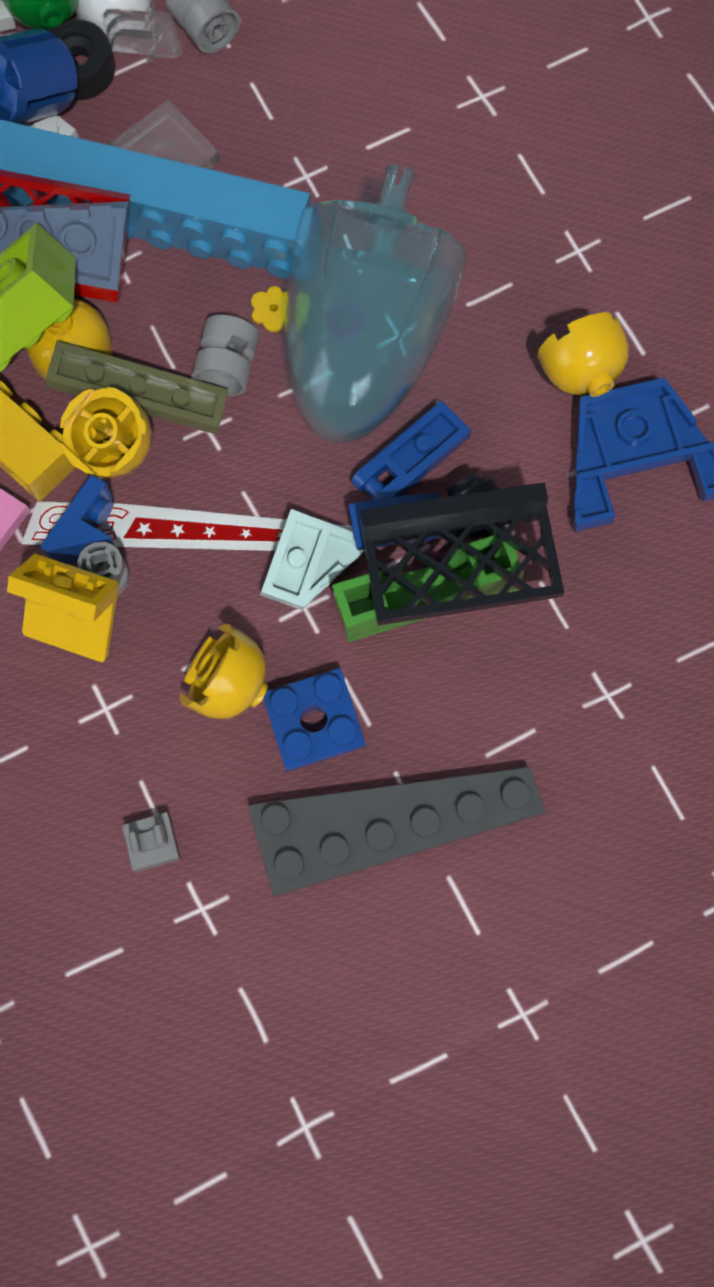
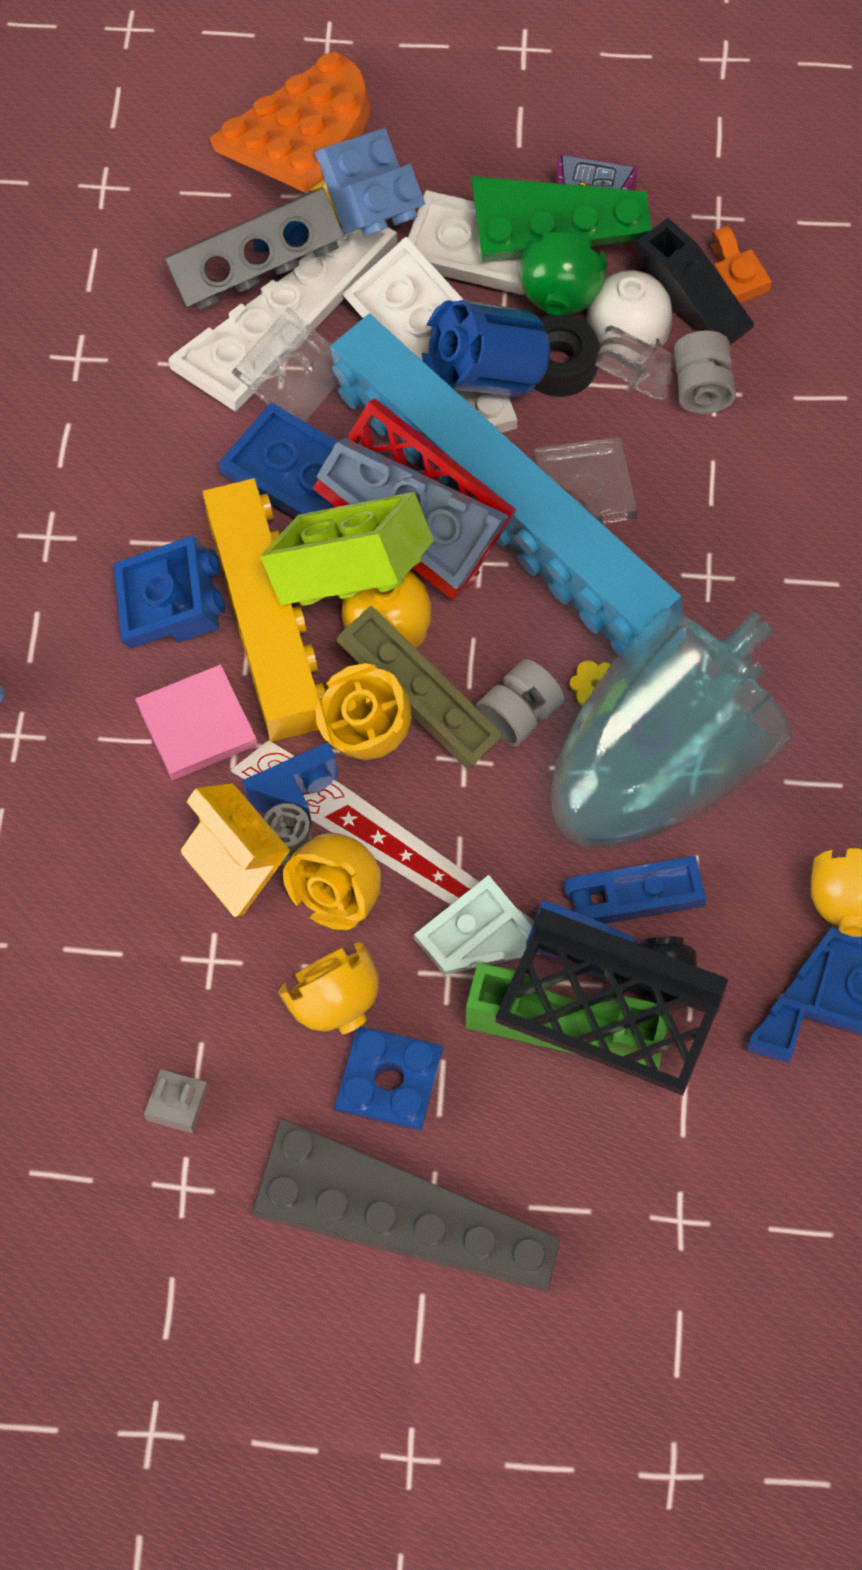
camera: 30 degrees right, 10 degrees down
none -> yellow cylinder [283,833,381,930]

